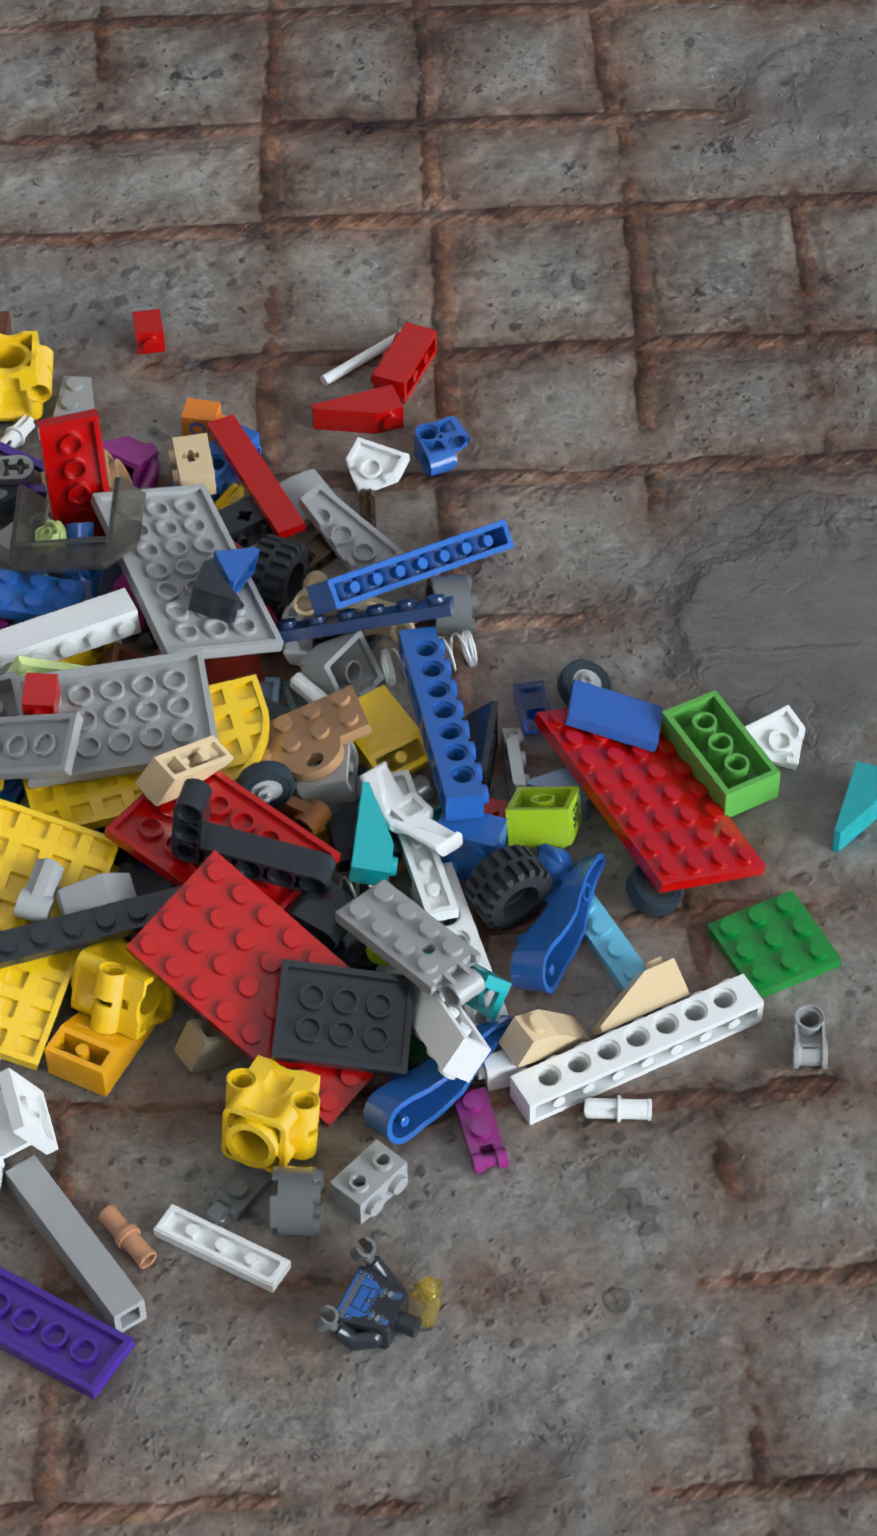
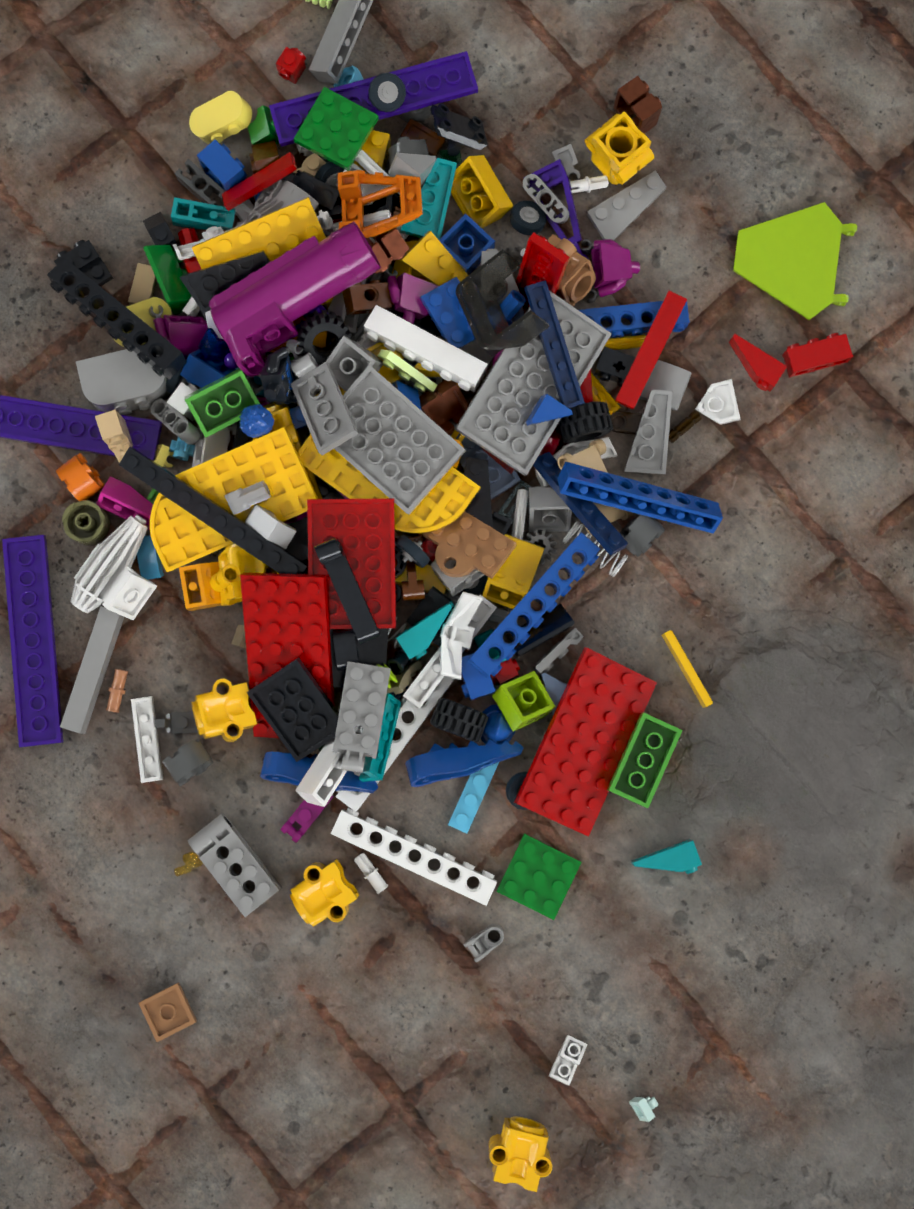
camera: 50 degrees right, 35 degrees up
red brick [21,673,61,715] -> none
yellowish green plate [32,520,67,555] -> none
red brick [132,309,165,355] -> none
tan slope [135,735,234,806] -> none
tan brick [168,433,217,495] -> none
orange brick [180,398,226,442] -> none
black slope [188,560,240,623] -> none
torso [314,1237,422,1351] -> none
white bar [320,330,401,386] -> none
light grey brick [330,1139,408,1224] -> none
blue piece [414,416,471,477] -> none
tan slope [498,1009,591,1068] -> none
clear blue slope [513,680,551,735] -> none
black wheel [557,659,612,706] -> none
blue tile [565,679,663,752] -> none
tan slope [591,956,690,1036] -> none
white plate [745,705,806,770] -> none
none -> medium nougat plate [138,982,197,1042]
none -> light grey hinge [188,813,282,917]
none -> yellow piece [290,859,360,927]
none -> dark blue plate [524,280,585,408]
none -> yellow tile [661,630,713,708]
none -> lime flag [733,202,857,320]

